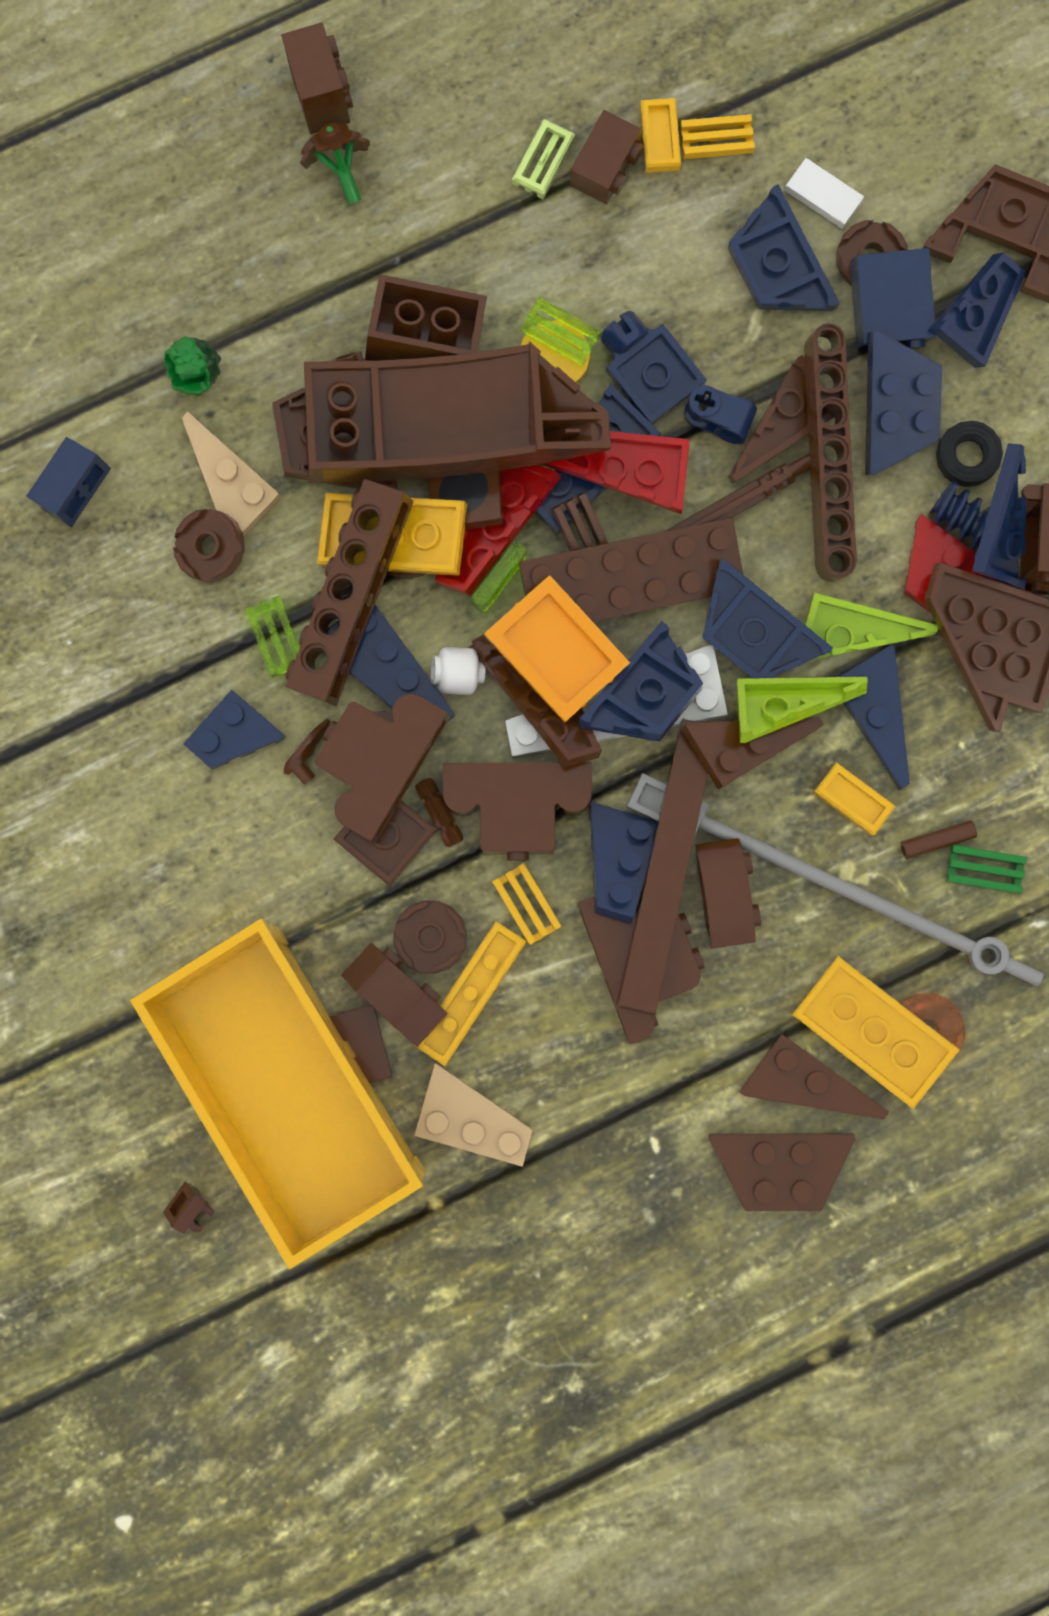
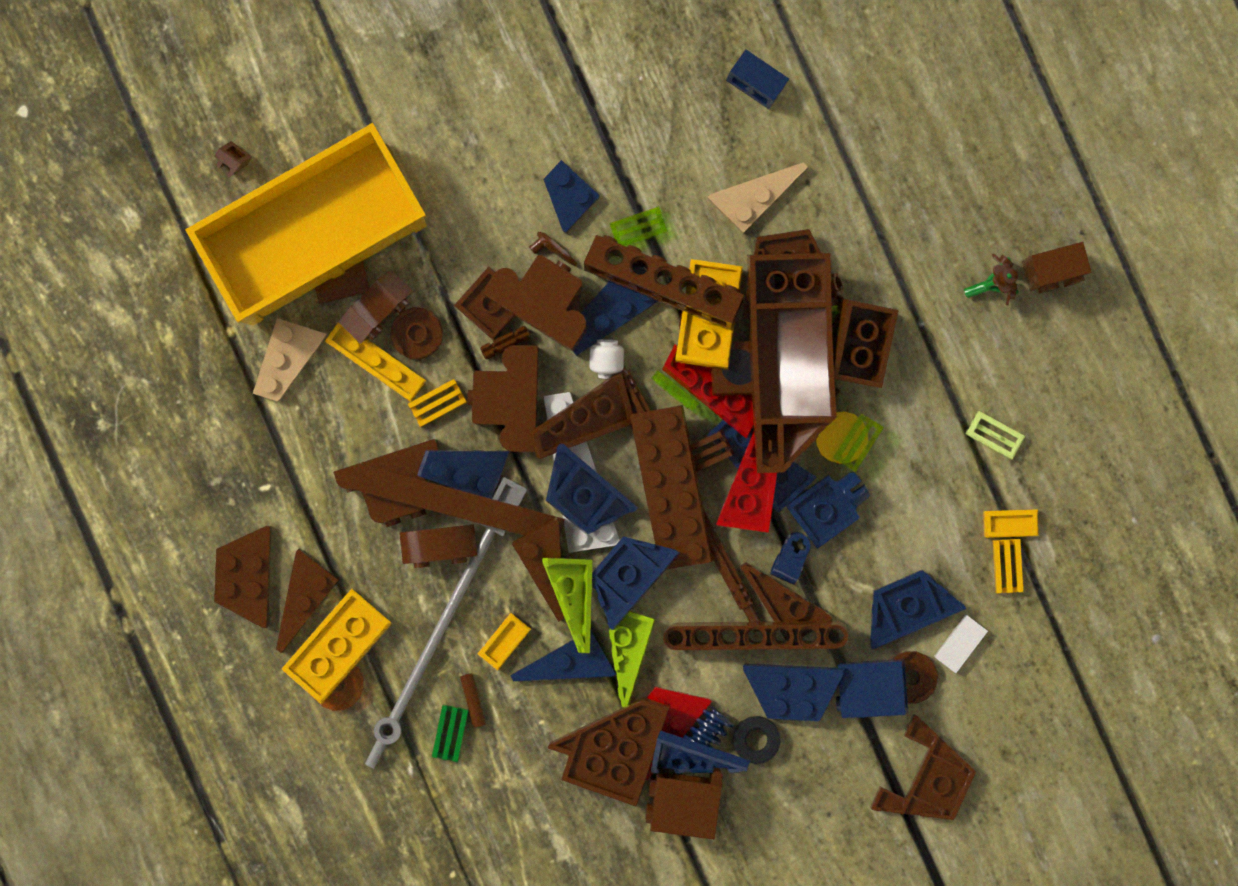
camera: 90 degrees right, 5 degrees up
green piece [164,336,222,397] -> none
reddish brown tile [173,509,245,582] -> none
light orange piece [484,575,630,723] -> none
reddish brown brick [570,110,644,205] -> none
dark blue wing [929,252,1026,368] -> none

